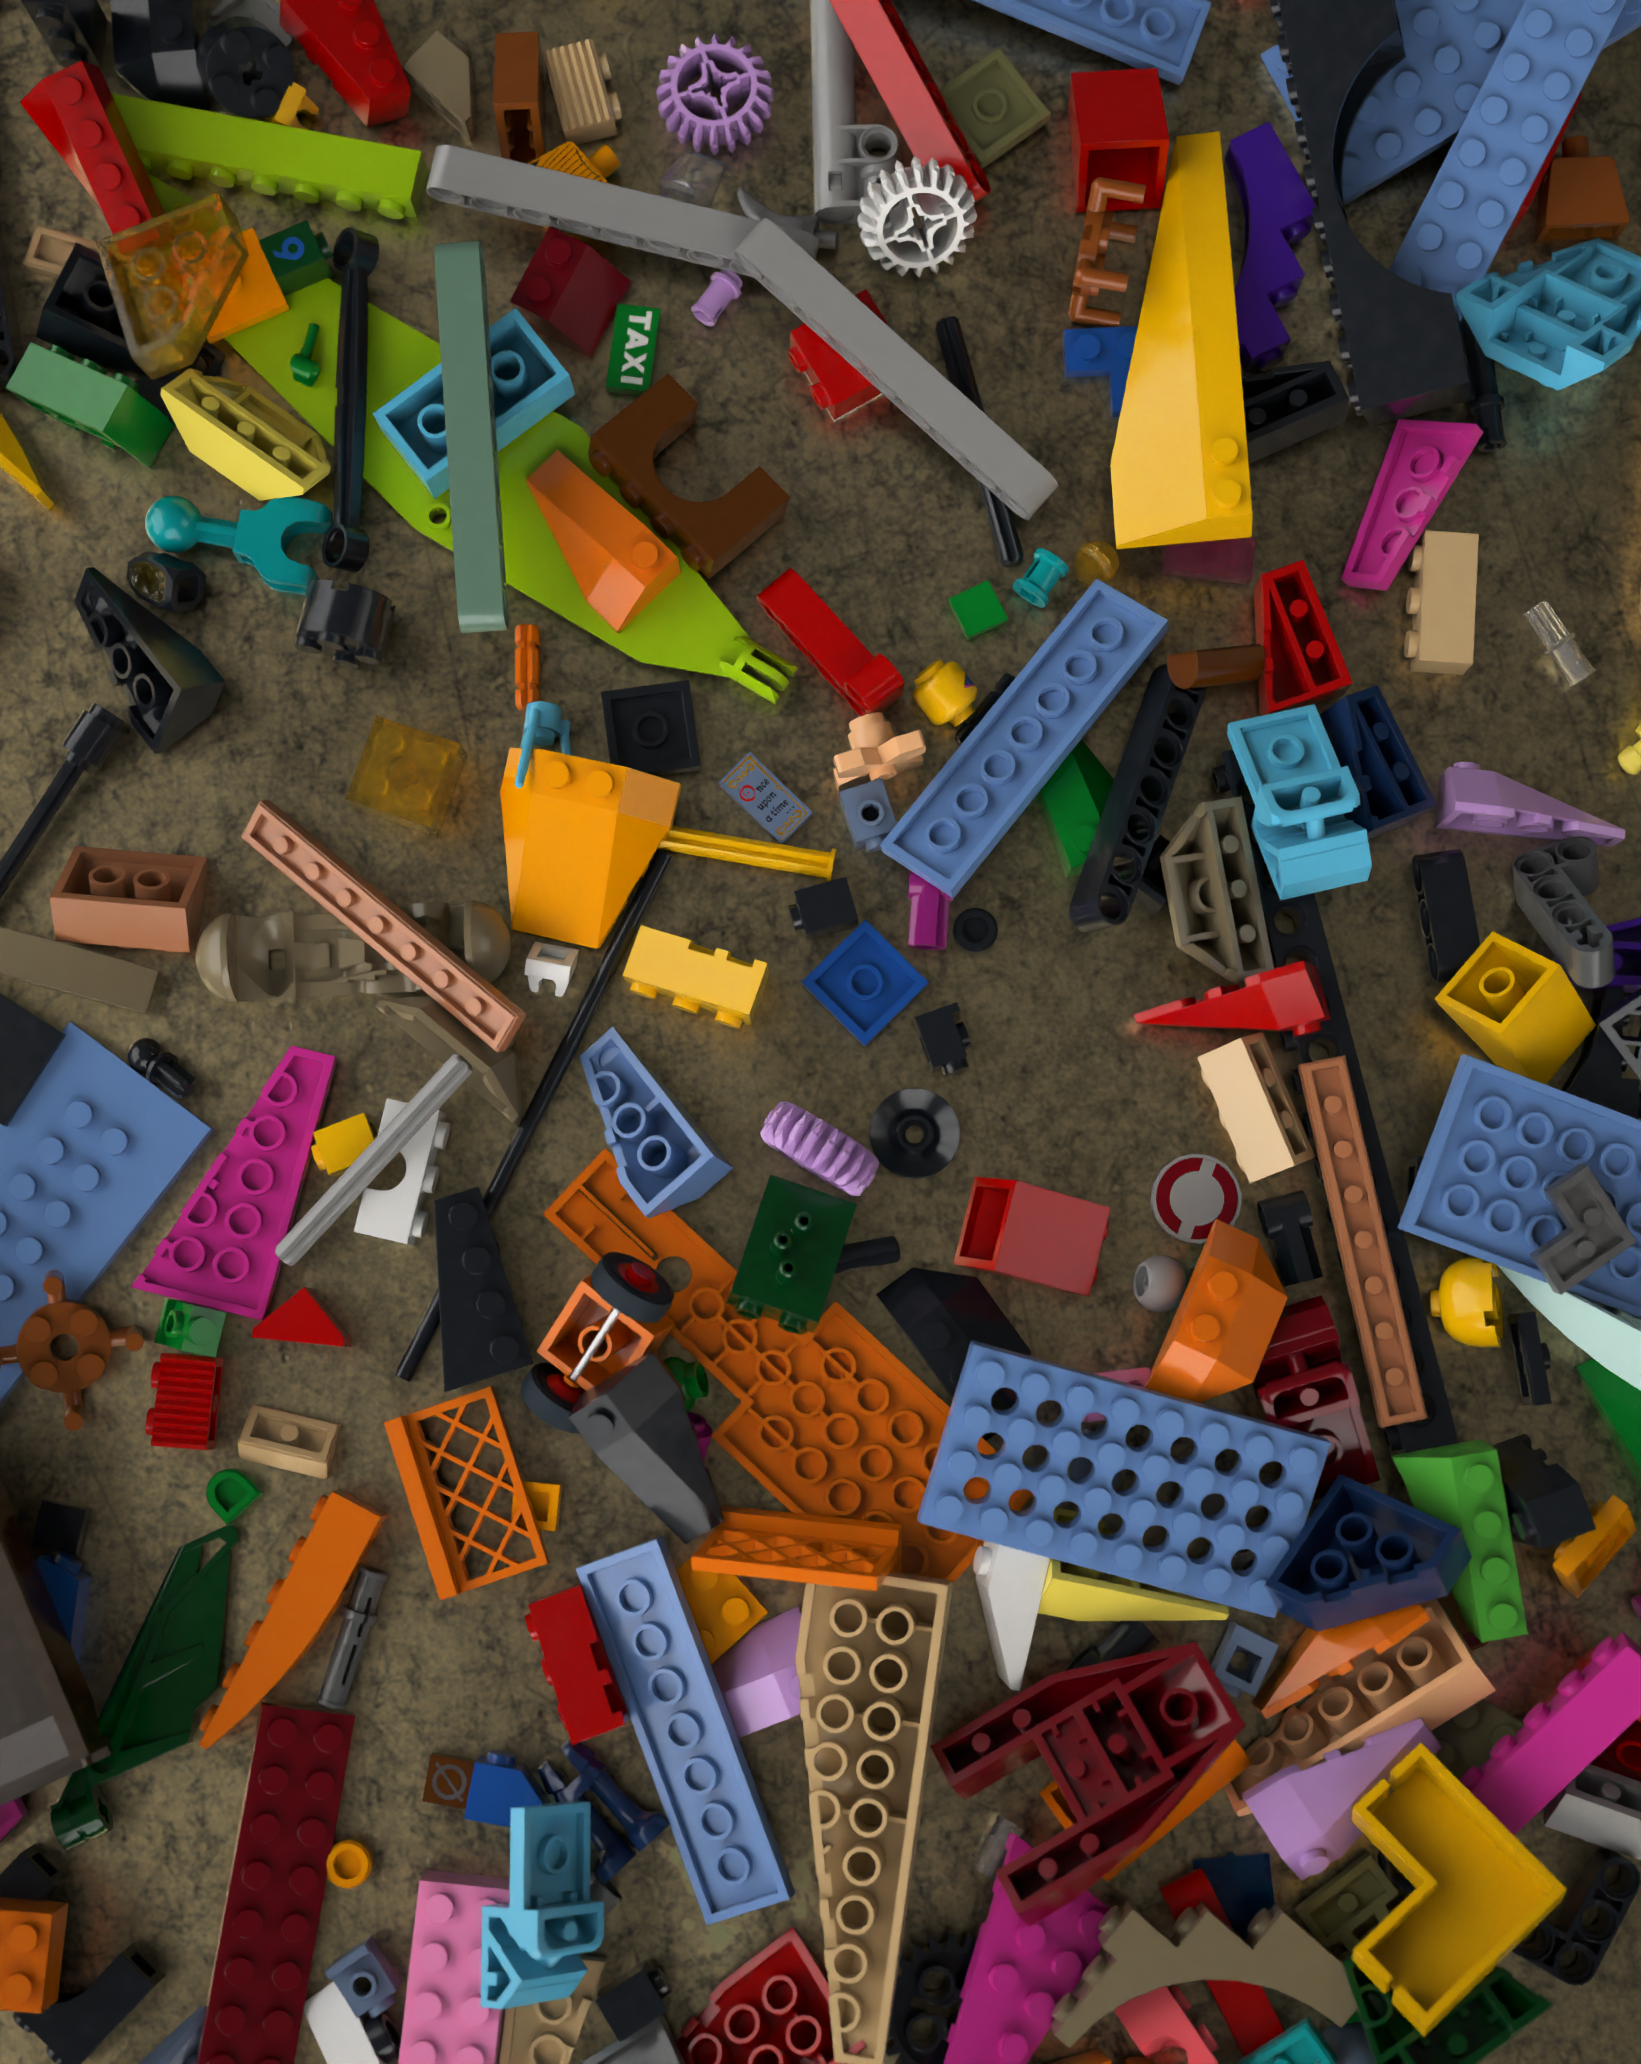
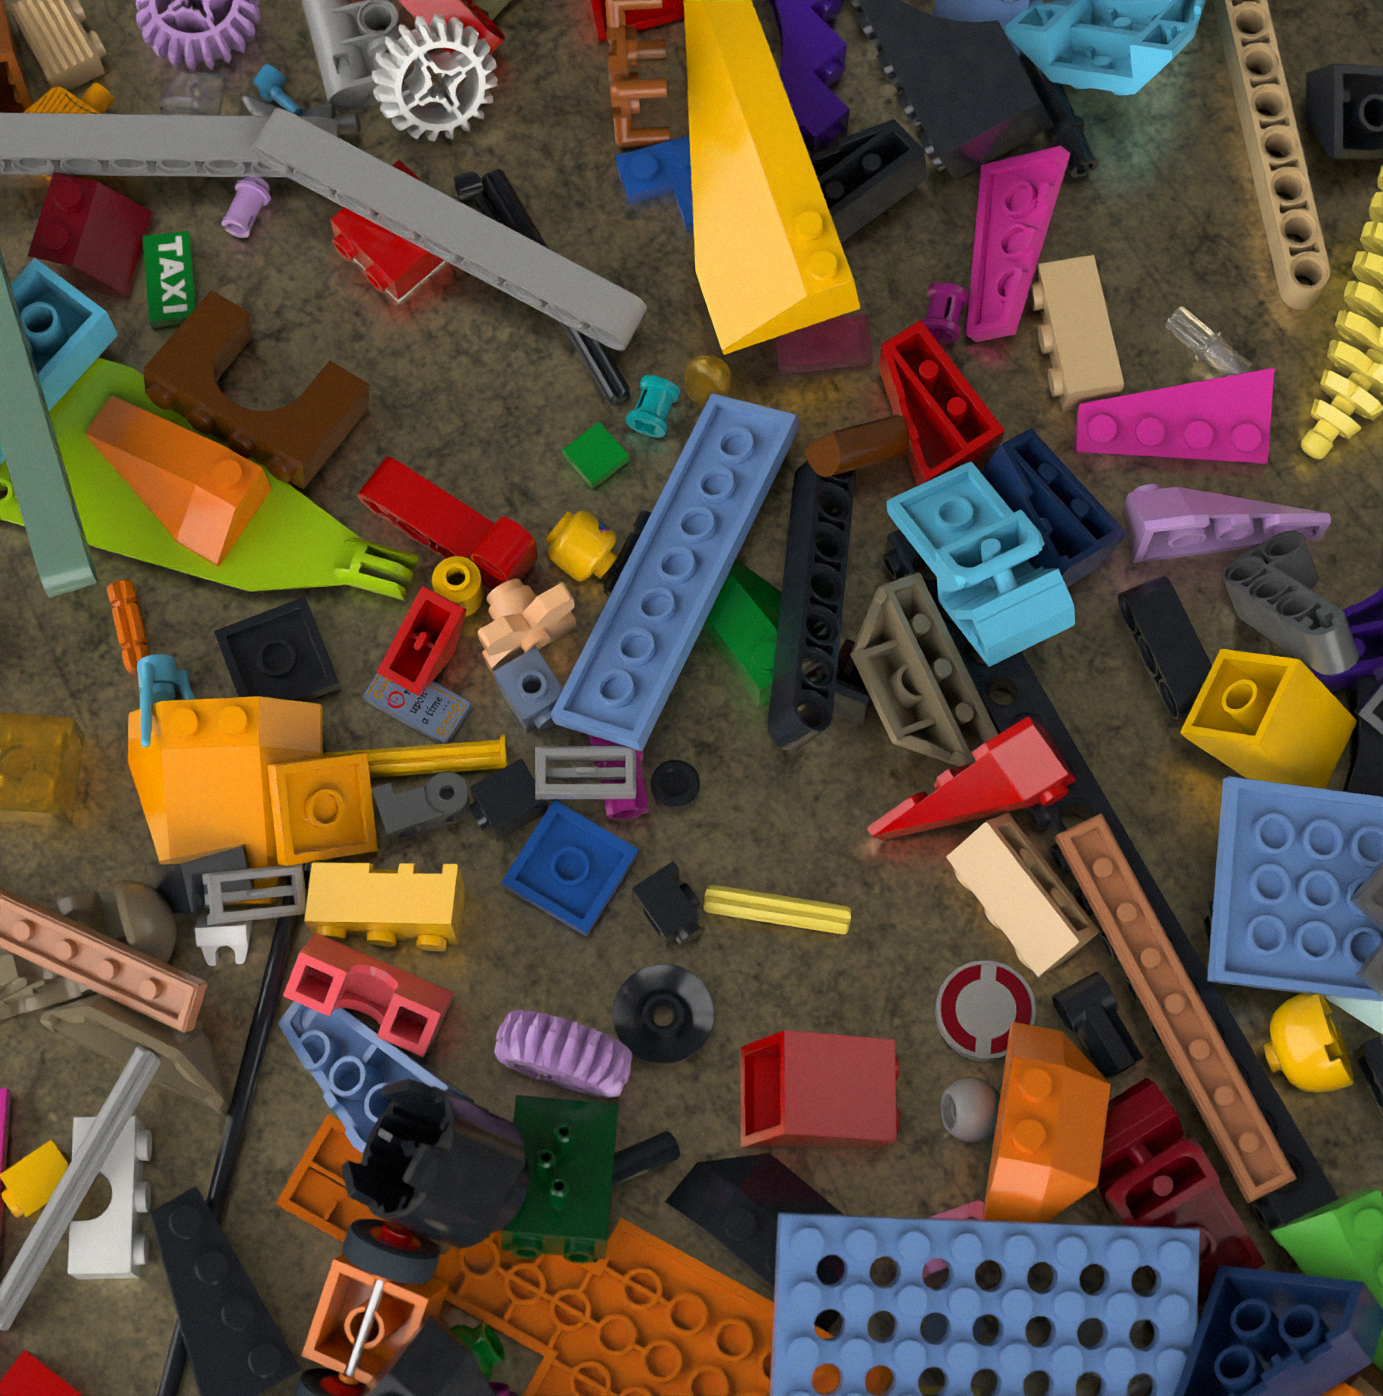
camera: 15 degrees left, 10 degrees down
none -> black slope [147,844,255,913]
none -> light grey tile [202,864,307,925]
none -> dark azure hand [253,64,303,116]
none -> light orange plate [267,752,378,866]
none -> coral arch [283,933,454,1057]
none -> black piece [341,1079,529,1248]
none -> dark grey leg [371,772,470,845]
none -> red slope [376,586,467,696]
none -> yellow brick [432,556,484,617]
none -> black hand [454,172,502,224]
none -> light grey tile [535,746,636,799]
none -> light yellow axle [703,884,851,935]
none -> magenta bush [921,282,969,344]
none -> dark pink wing [1074,367,1275,464]

